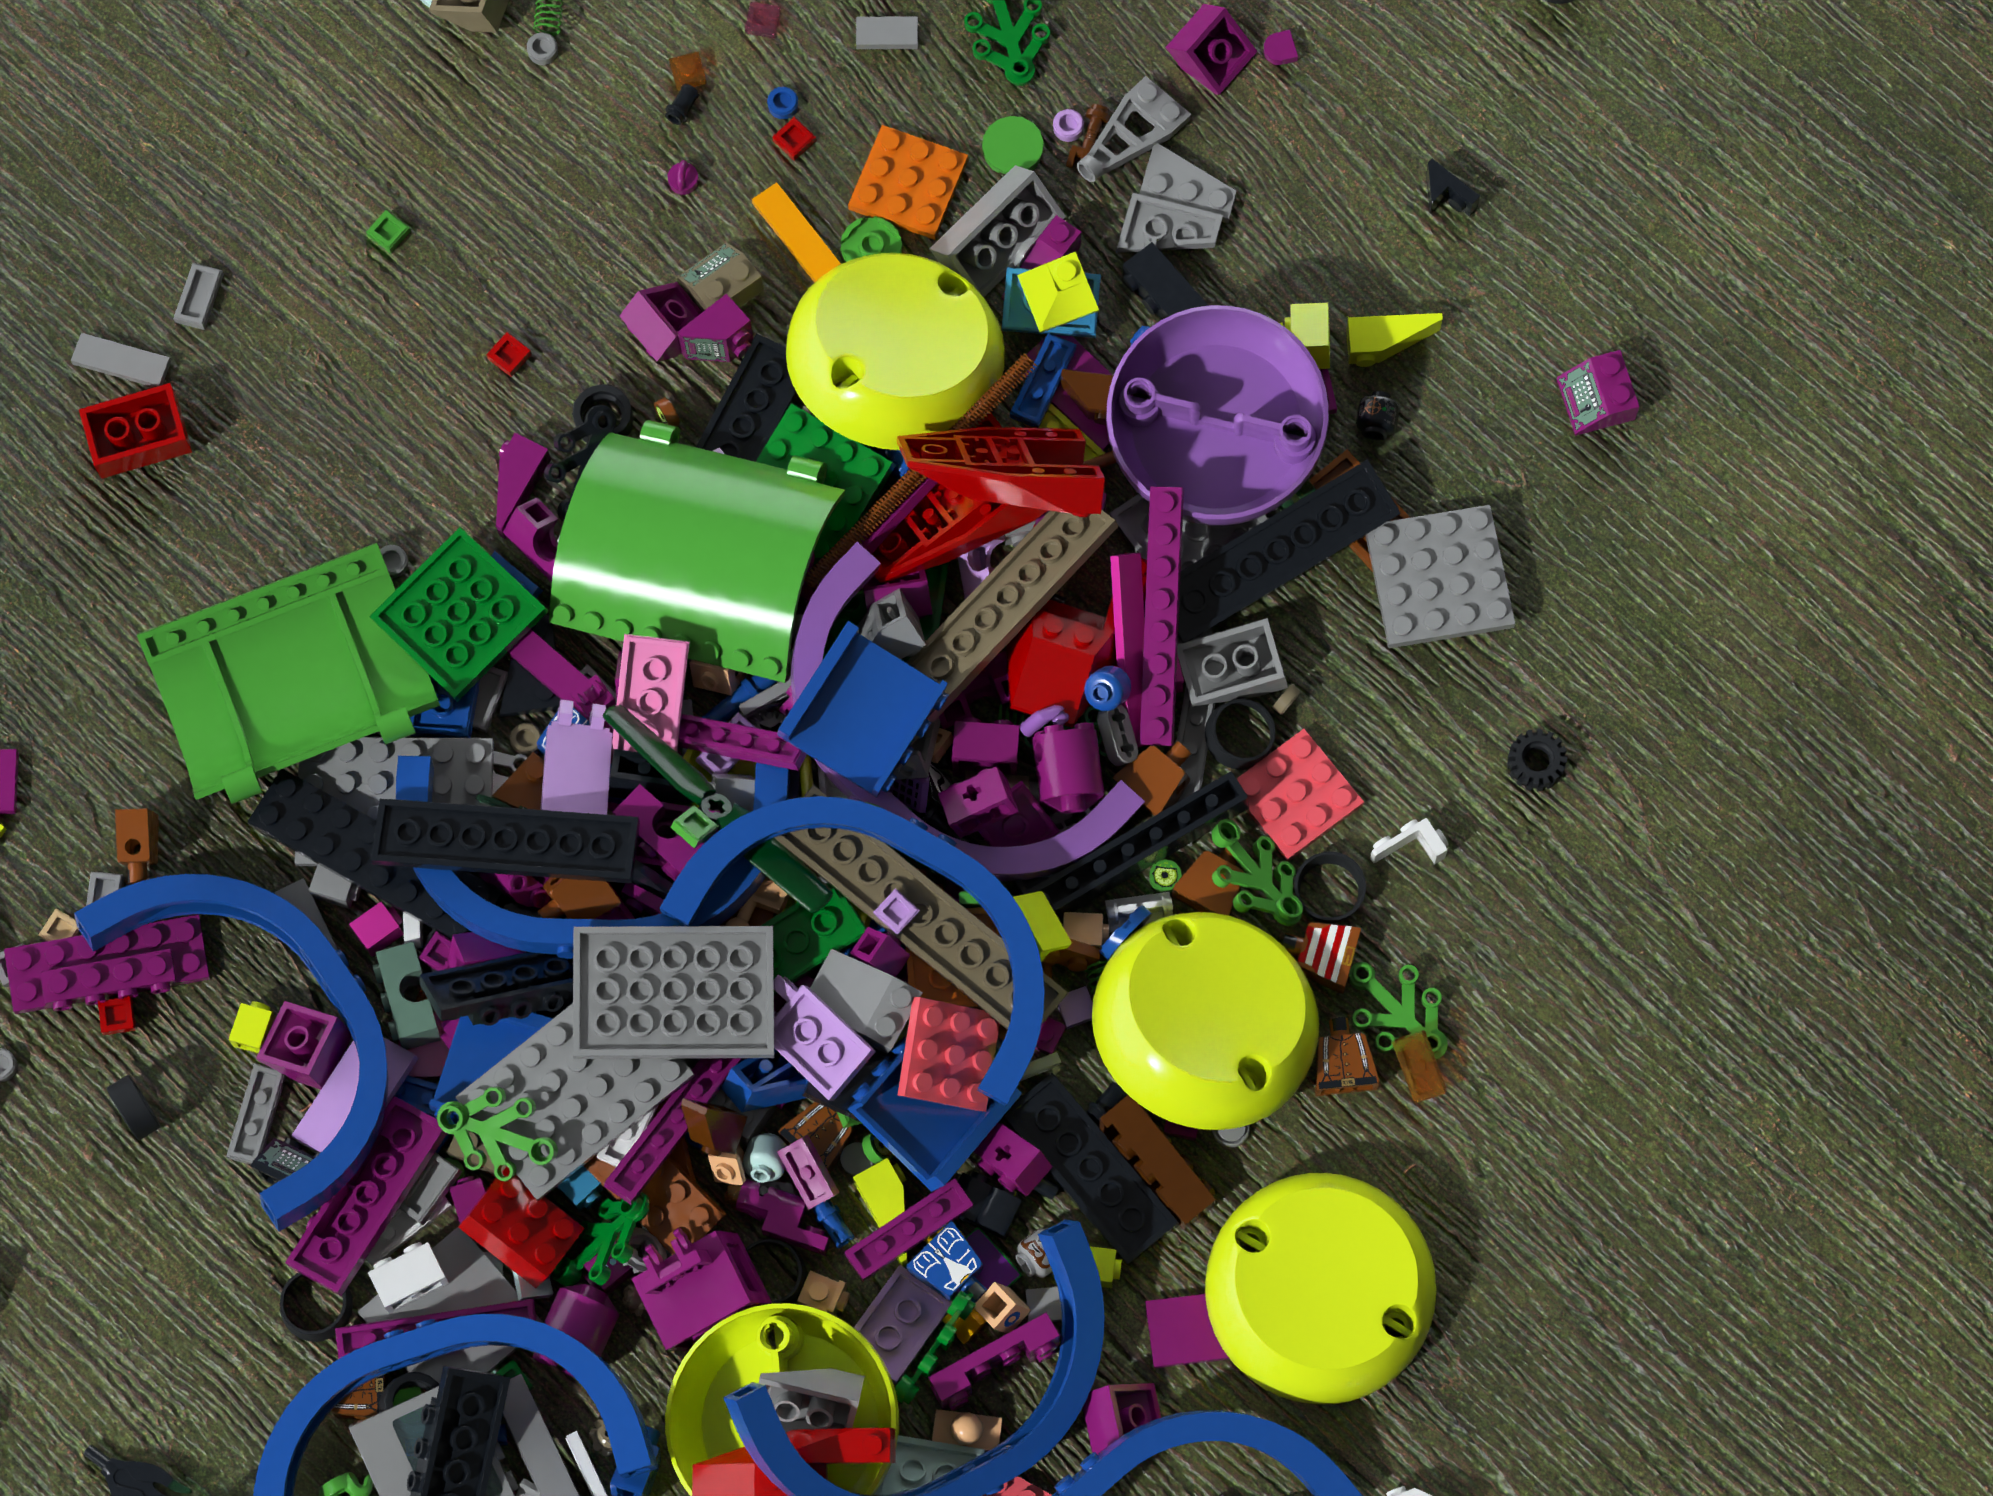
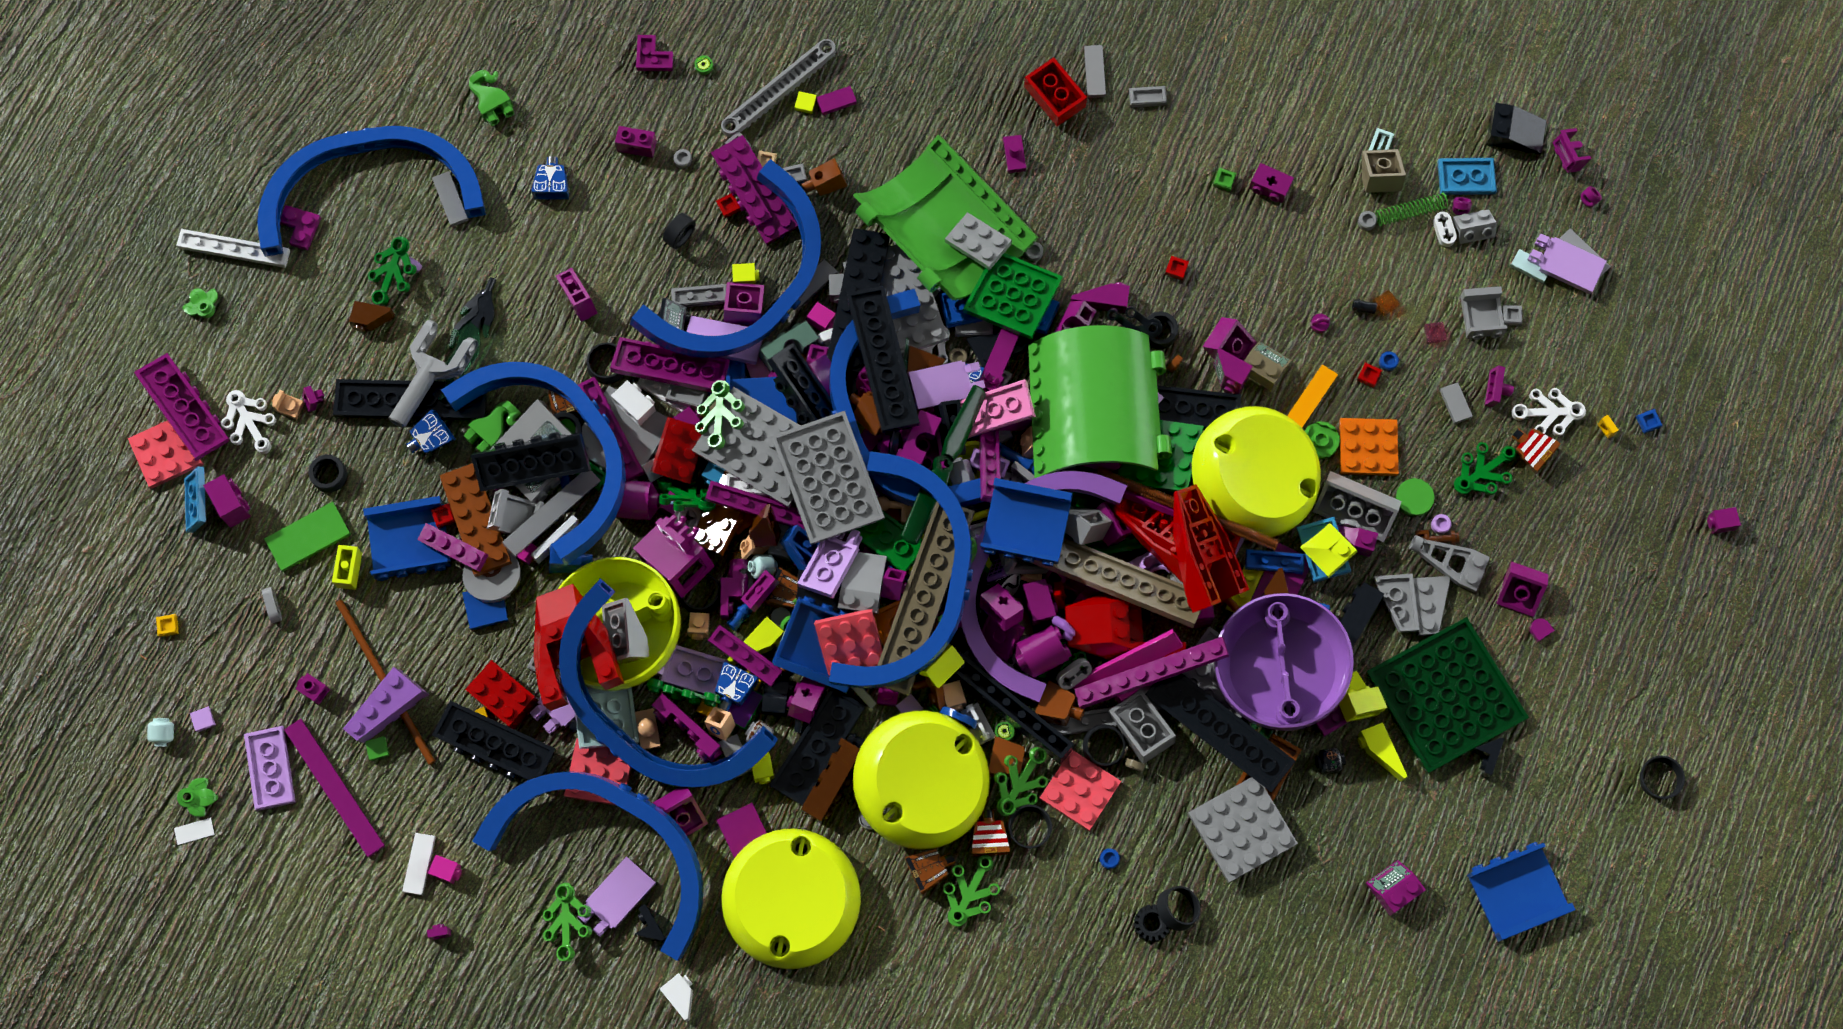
camera: 70 degrees right, 0 degrees up
bright green tile [670,805,718,849] -> none
lavender tile [873,888,920,936] -> none
blue head [1084,666,1132,711] -> none
white bracket [1370,818,1448,865] -> none
clear orange plate [1392,1030,1447,1103] -> none
none -> magenta slope [556,268,598,322]
none -> light grey plate [945,212,1012,270]
none -> magenta tile [1003,135,1026,173]
none -> red tile [1053,581,1066,609]
none -> blue tile [1099,848,1120,869]
none -> black tyre [1157,886,1201,931]
none -> magenta brick [1249,163,1294,203]
none -> dark green plate [1366,617,1529,774]
none -> blue panel [1467,842,1575,942]

